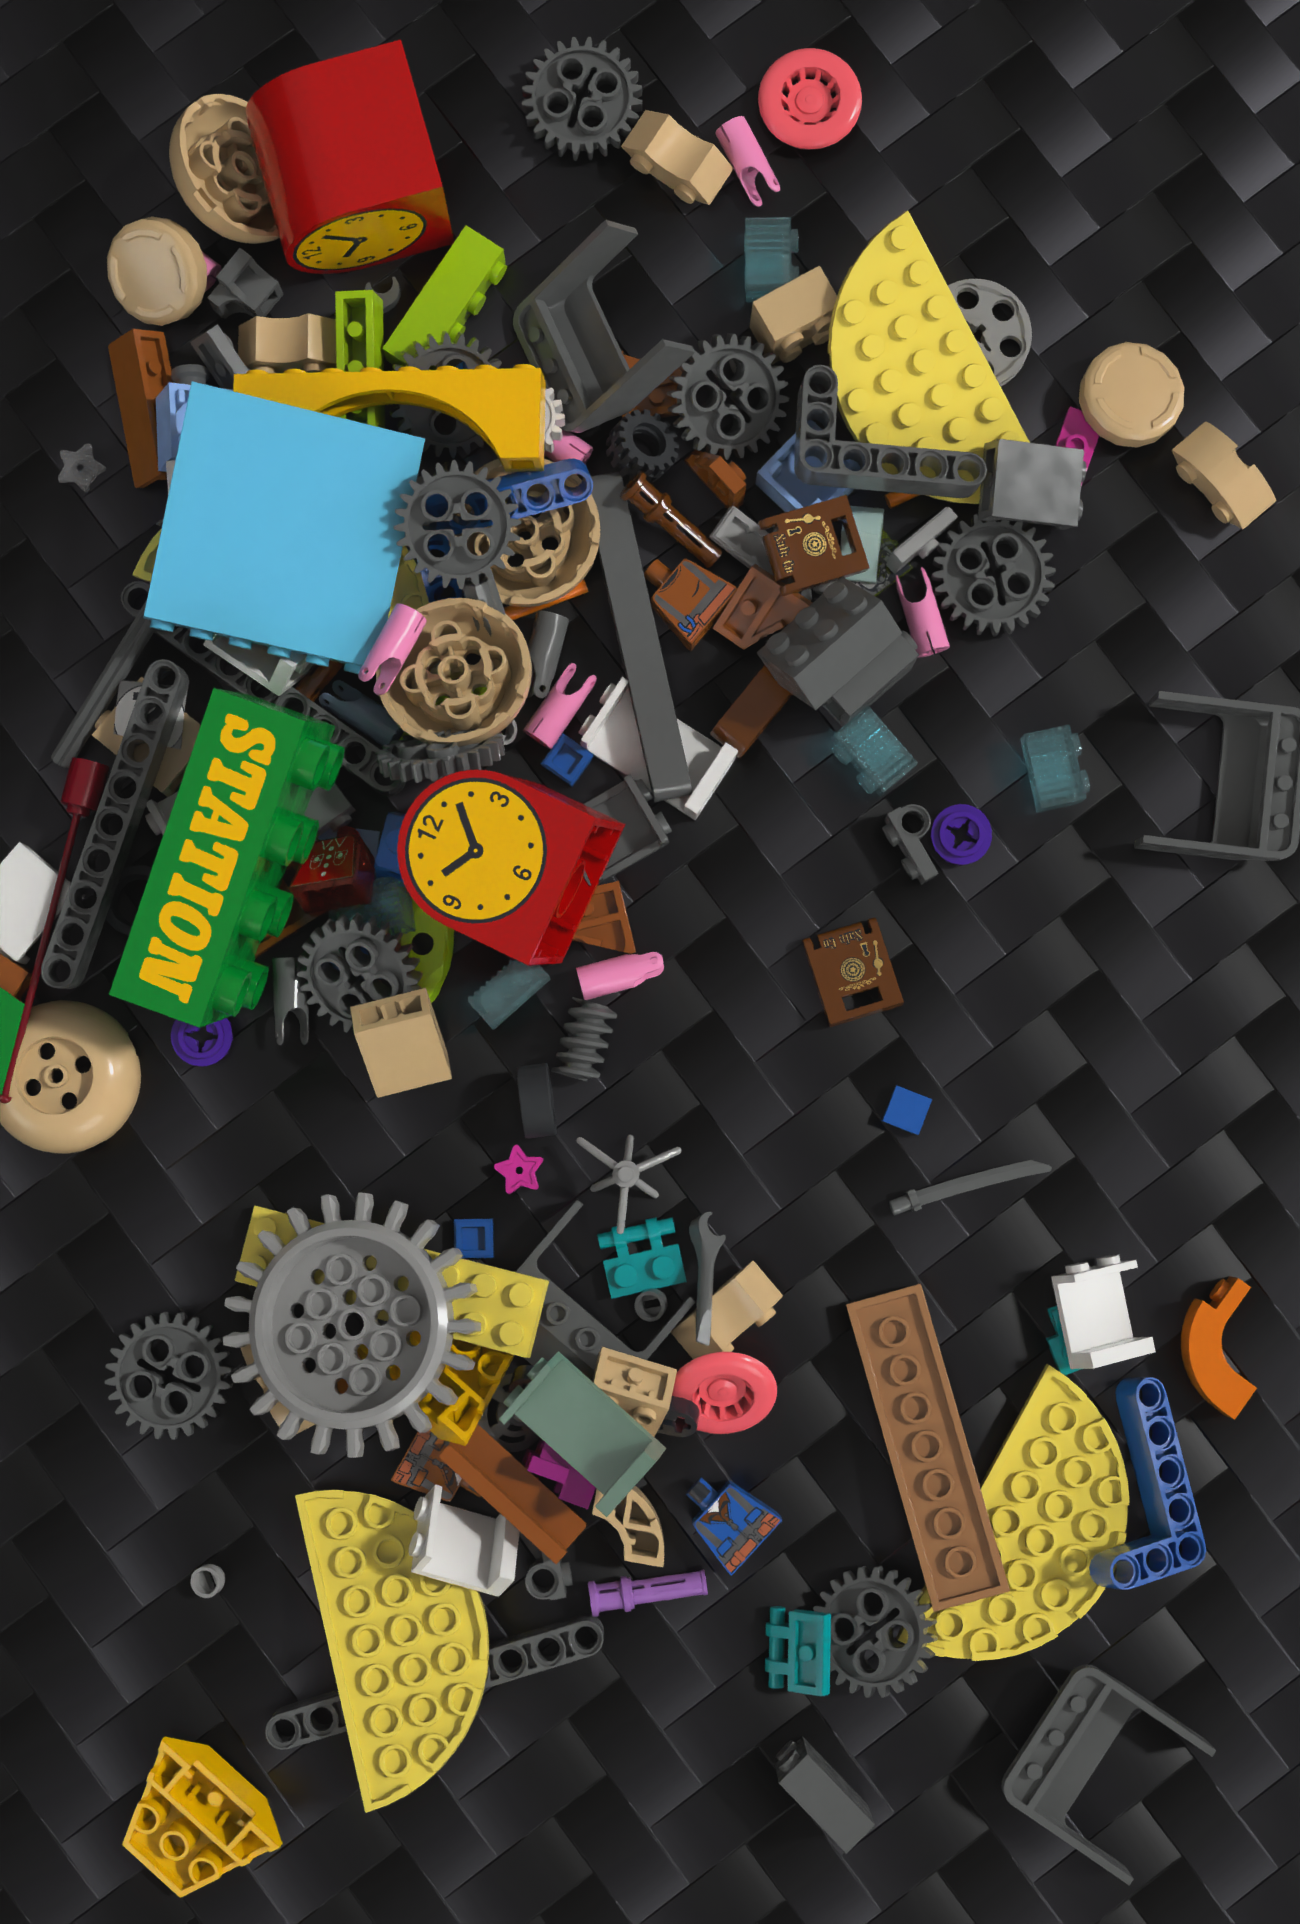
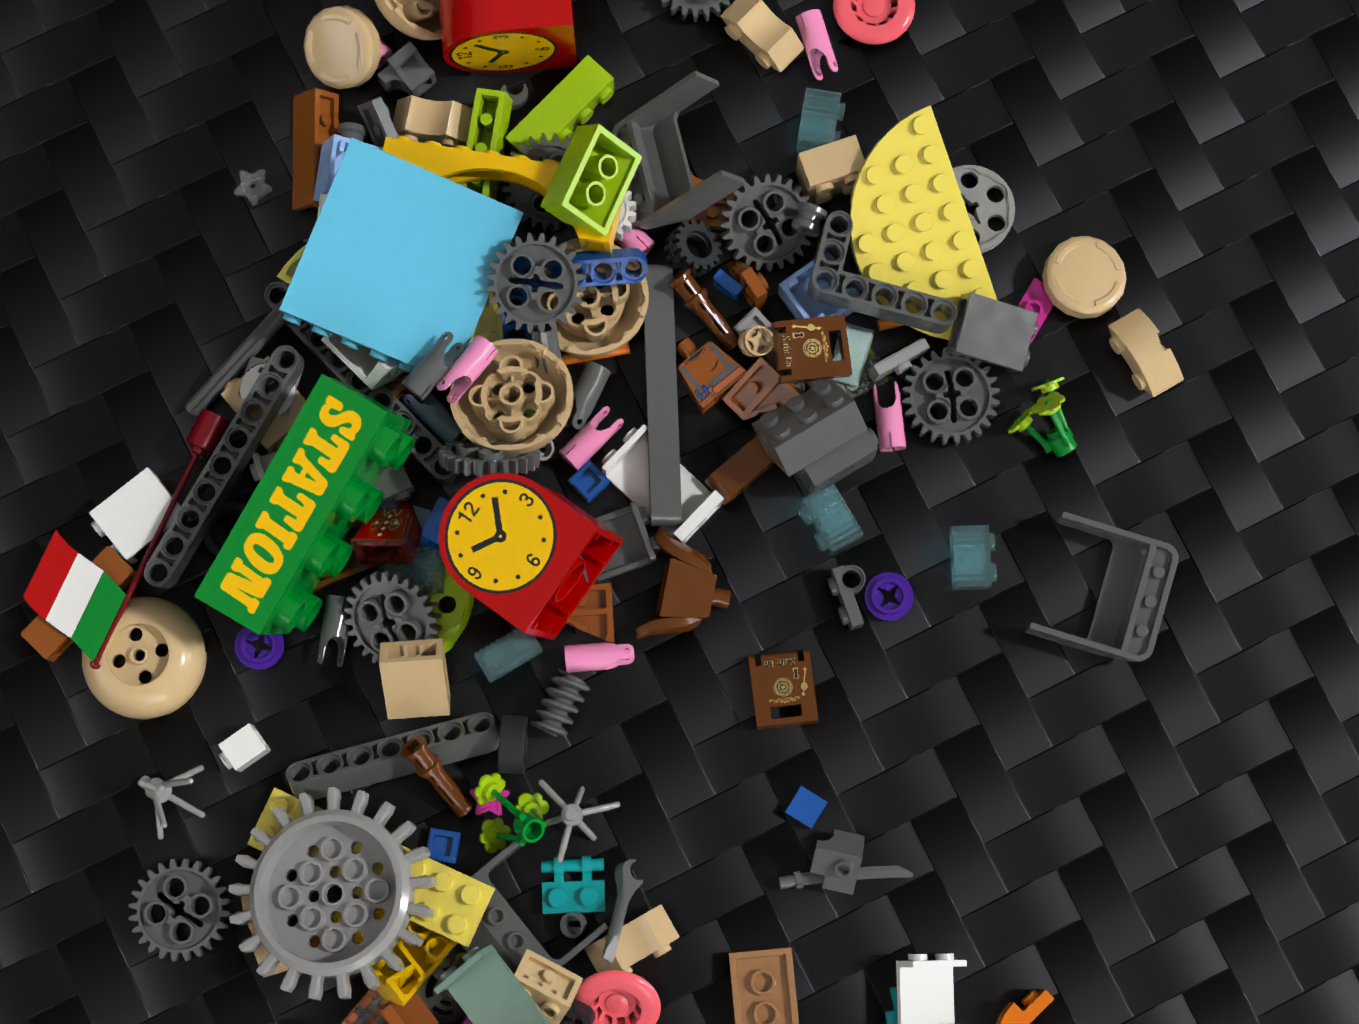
camera: 10 degrees right, 5 degrees down
none -> light grey plant [138,765,205,840]
none -> white brick [218,723,271,772]
none -> dark grey beam [285,712,499,800]
none -> reddish brown pin [401,736,473,817]
none -> dark grey piece [402,332,464,400]
none -> plant [474,773,549,853]
none -> lime slope [540,124,642,237]
none -> reddish brown torso [635,527,731,640]
none -> blue tile [713,269,744,302]
none -> tan wheel [738,326,773,357]
none -> dark grey wheel [791,202,827,237]
none -> dark grey brick [810,829,865,895]
none -> plant [1007,376,1077,457]

